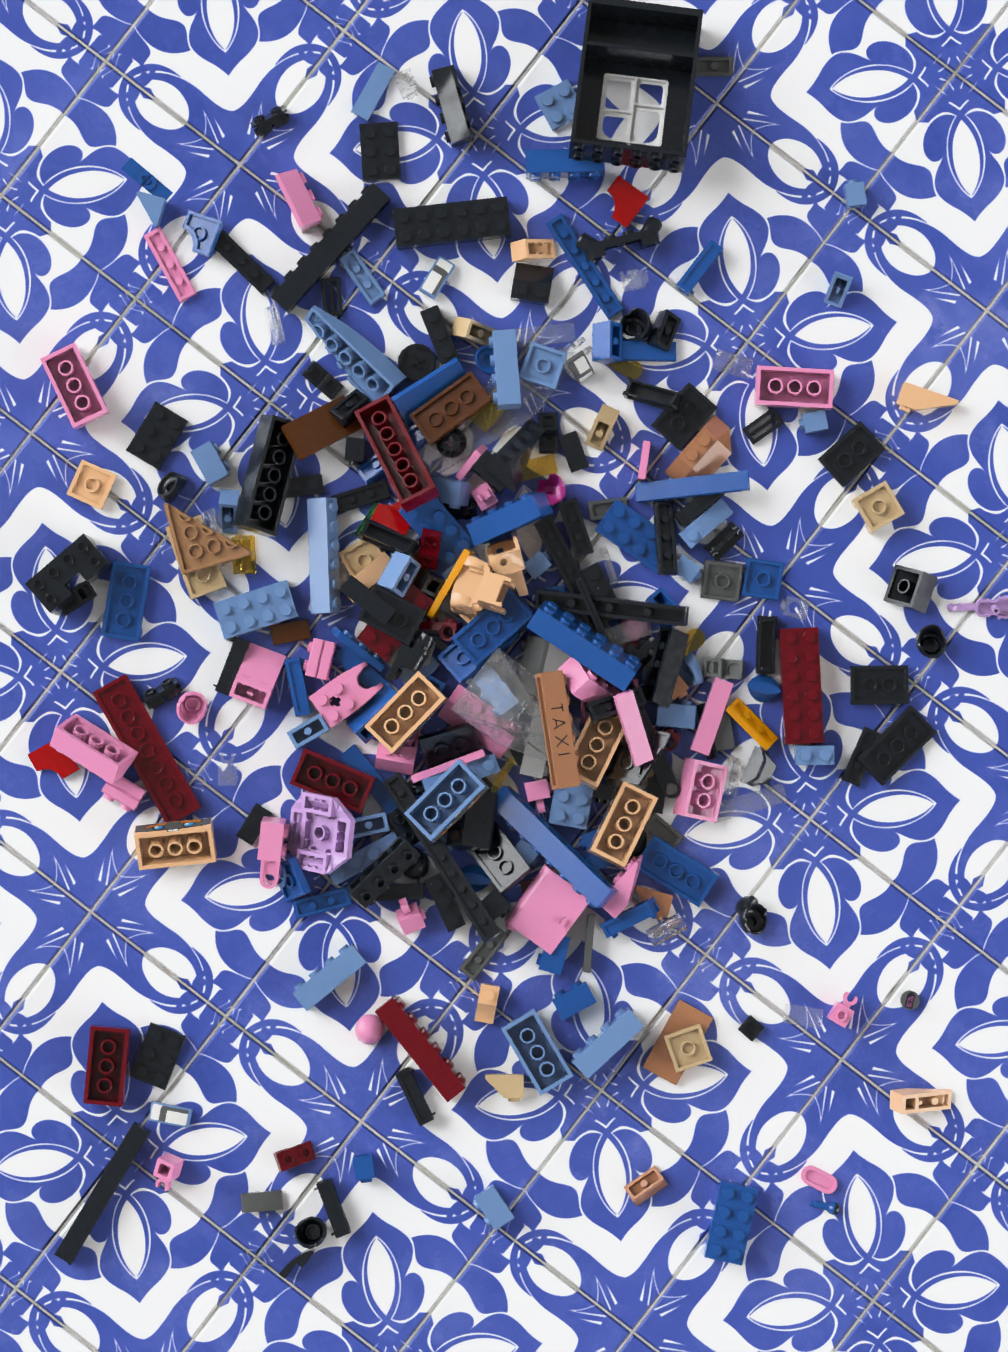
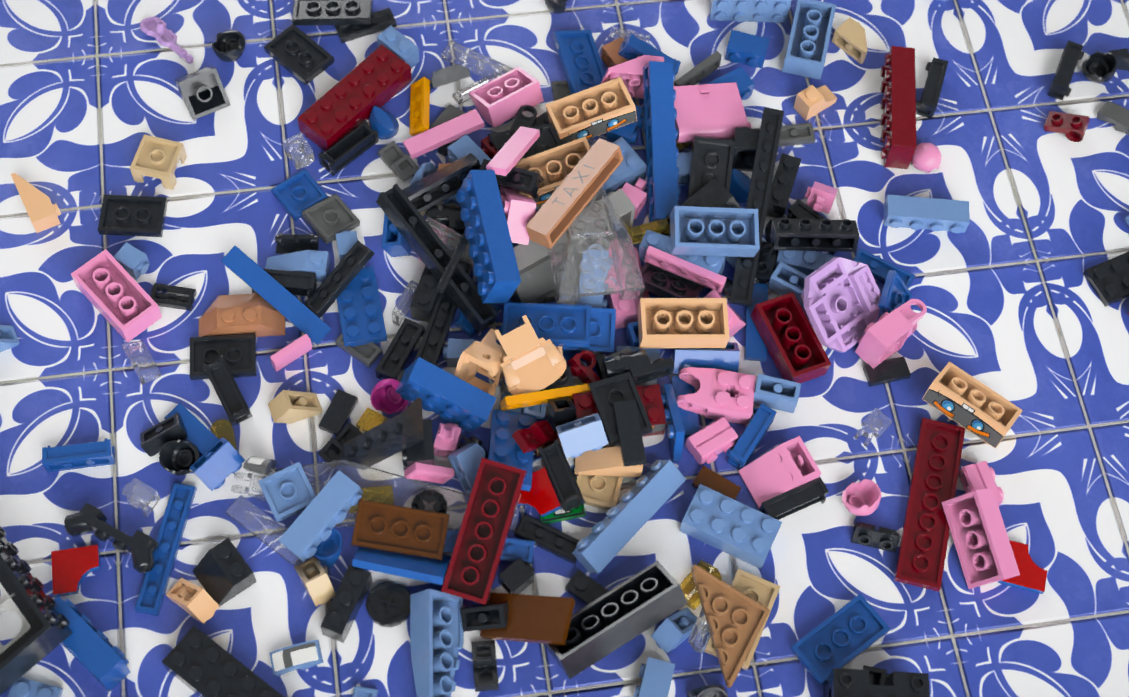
camera: 145 degrees left, 25 degrees down
blue brick [352,1153,376,1183] -> none

